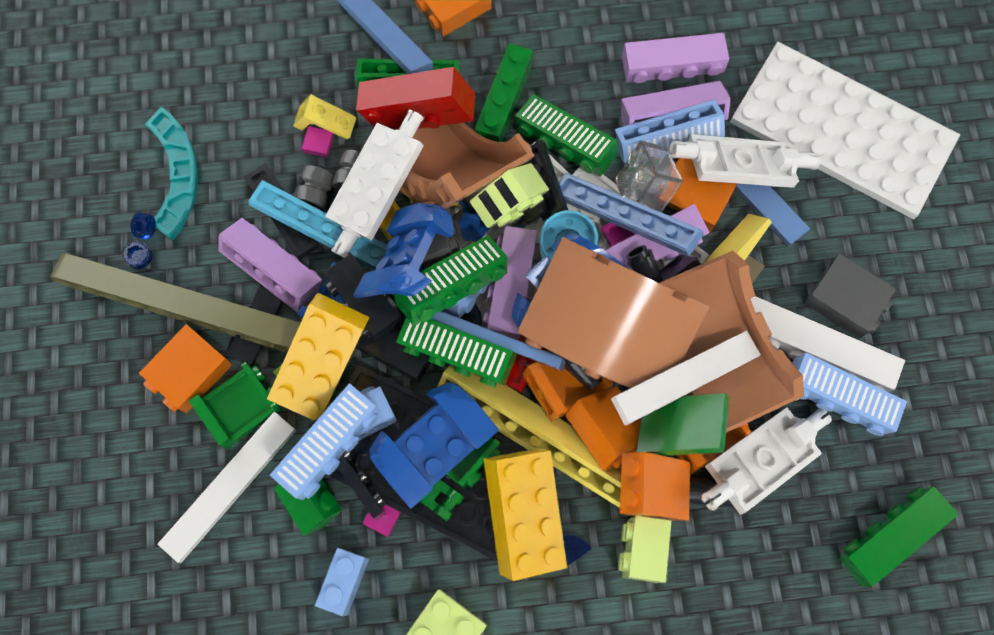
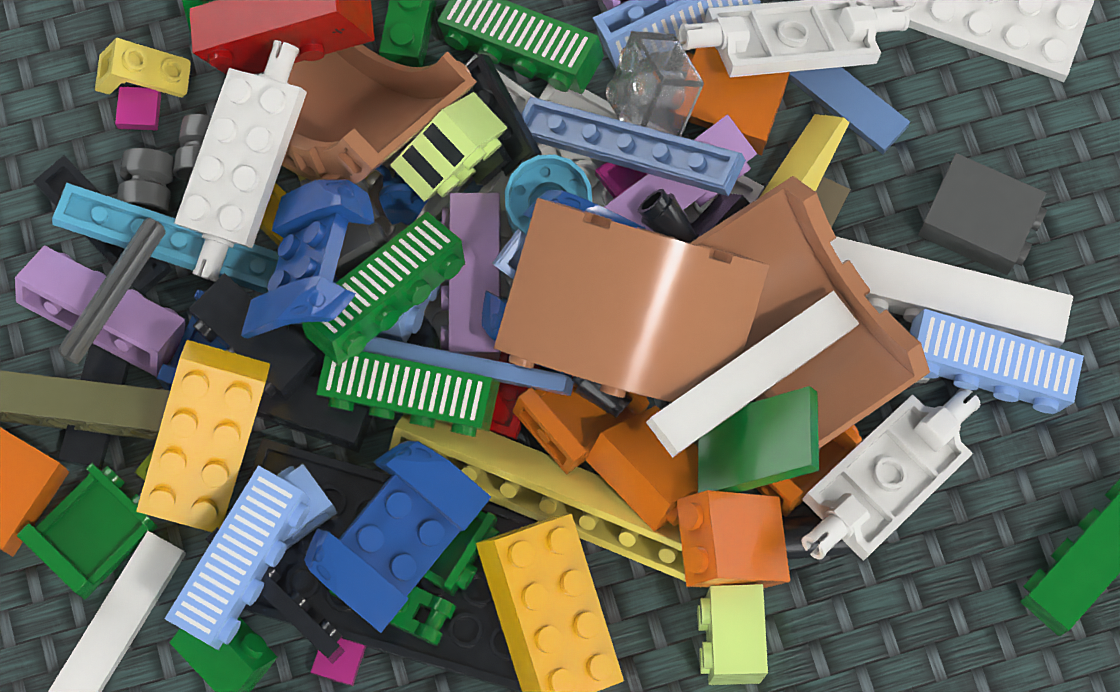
camera: 10 degrees left, 0 degrees up
clear blue tile [563,536,592,565] -> none
none -> dark grey axle [58,218,166,364]

